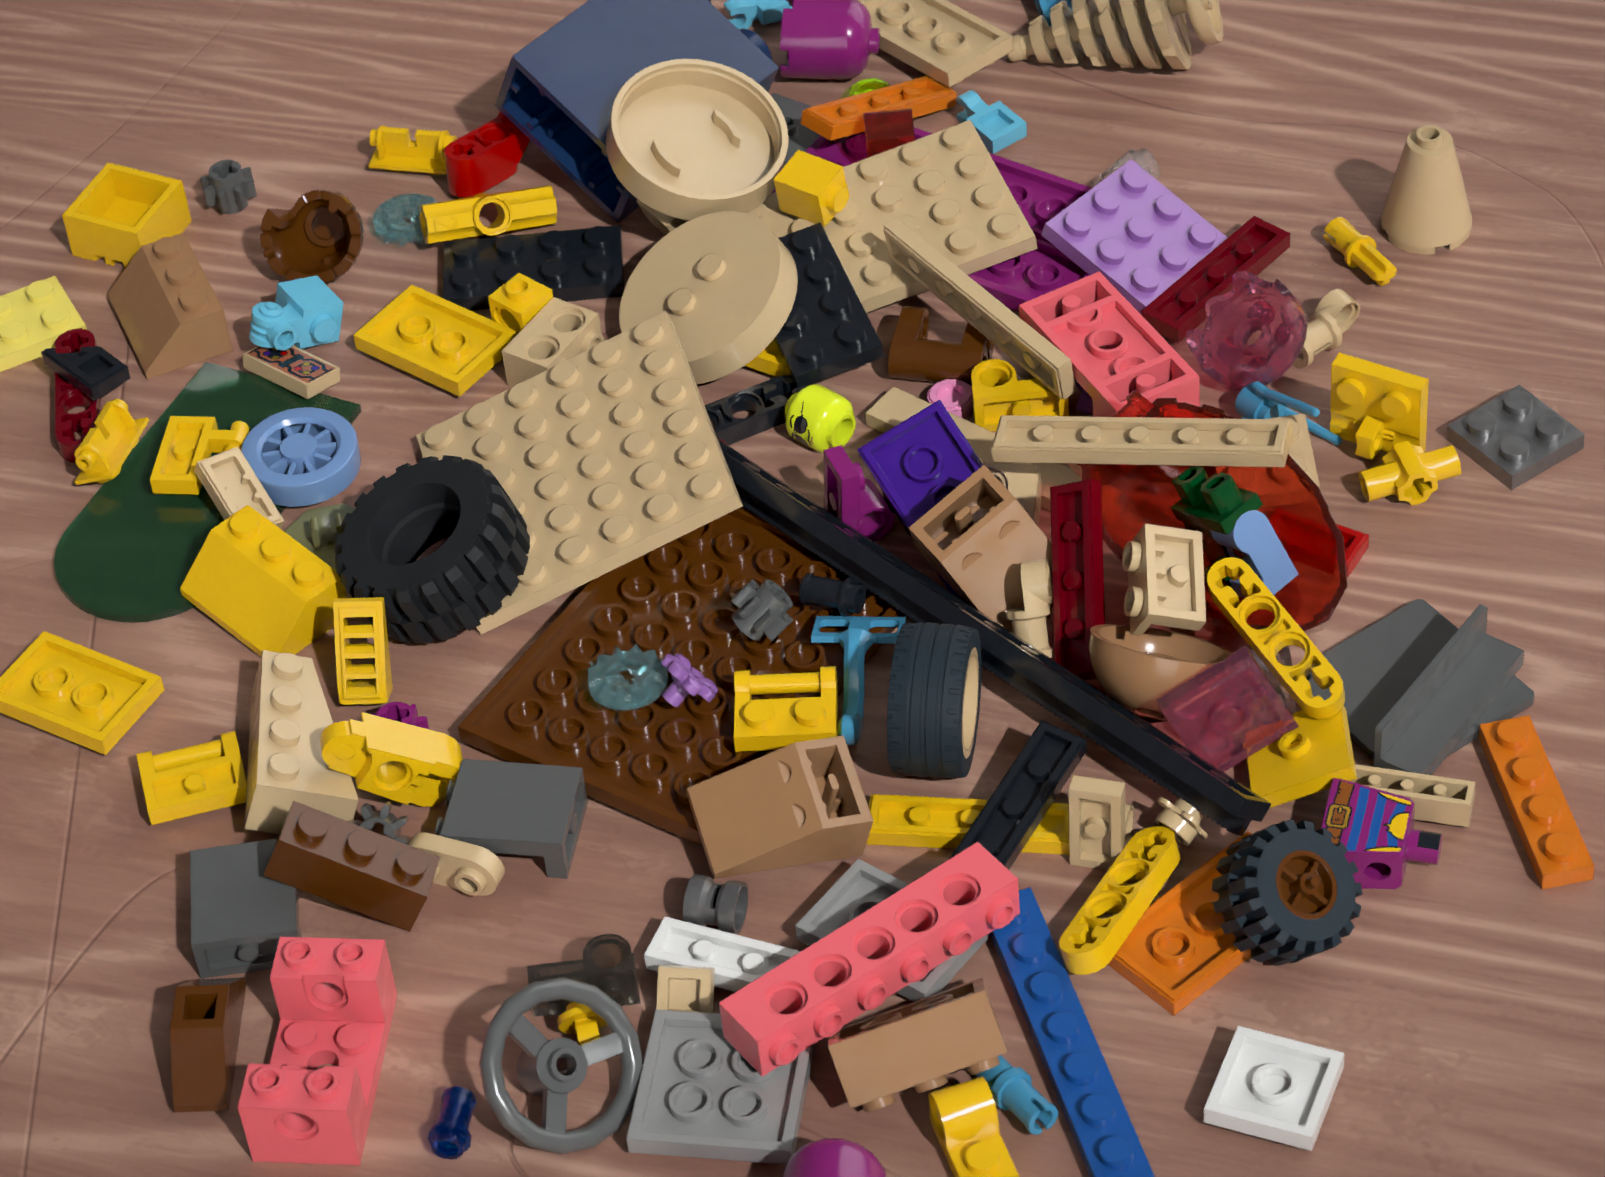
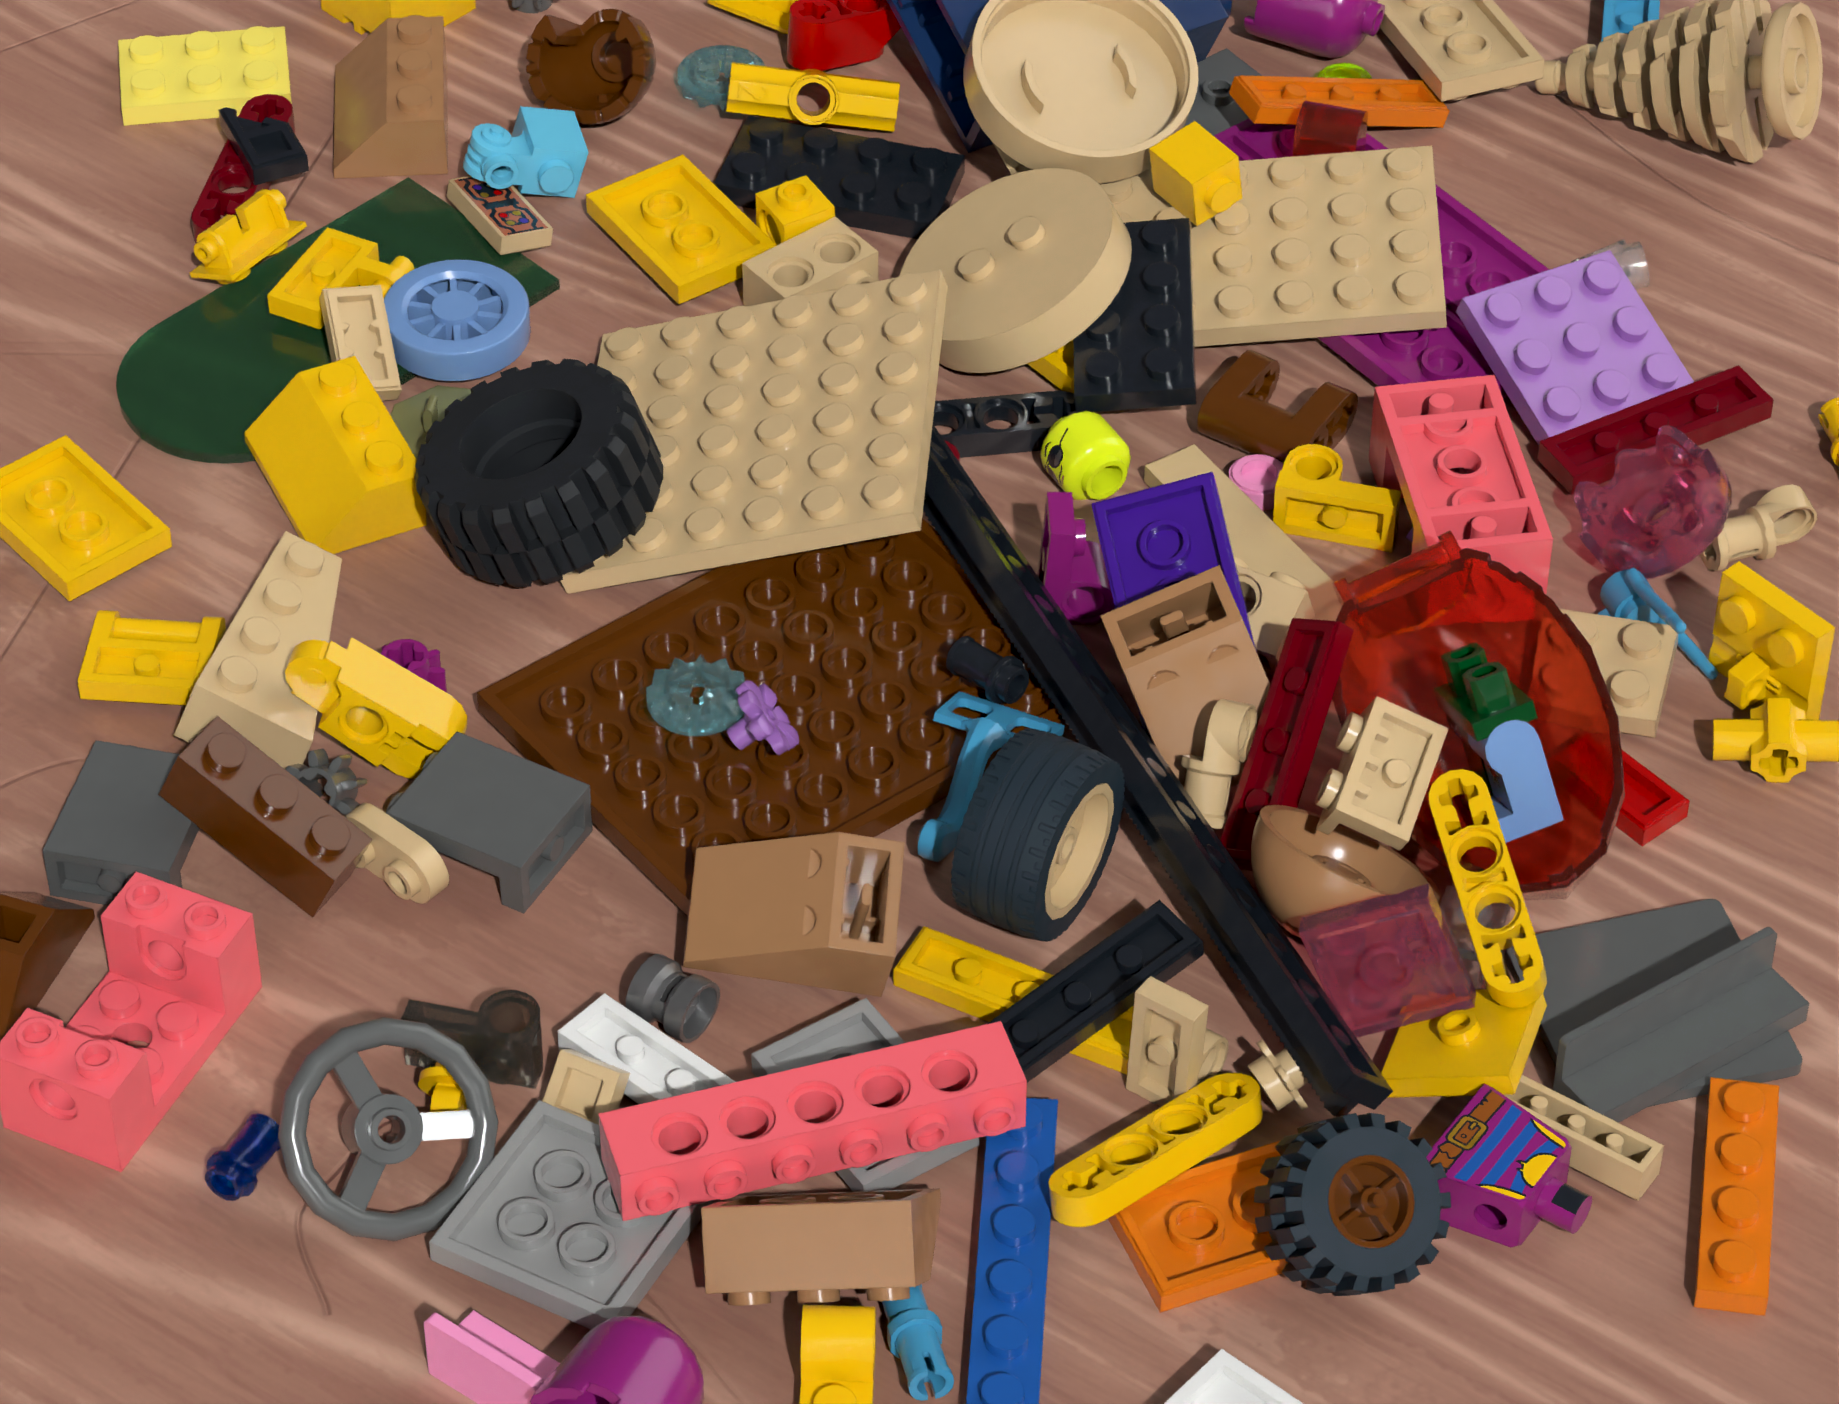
camera: 15 degrees right, 0 degrees up
yellow slope [333,597,393,705] -> none
dark grey gear [731,579,793,641] -> none
yellow plate [734,666,837,752] -> none
tan tile [883,217,1077,400] -> none
medium azure plate [956,90,1027,154] -> none
tan tile [991,415,1293,467] -> none

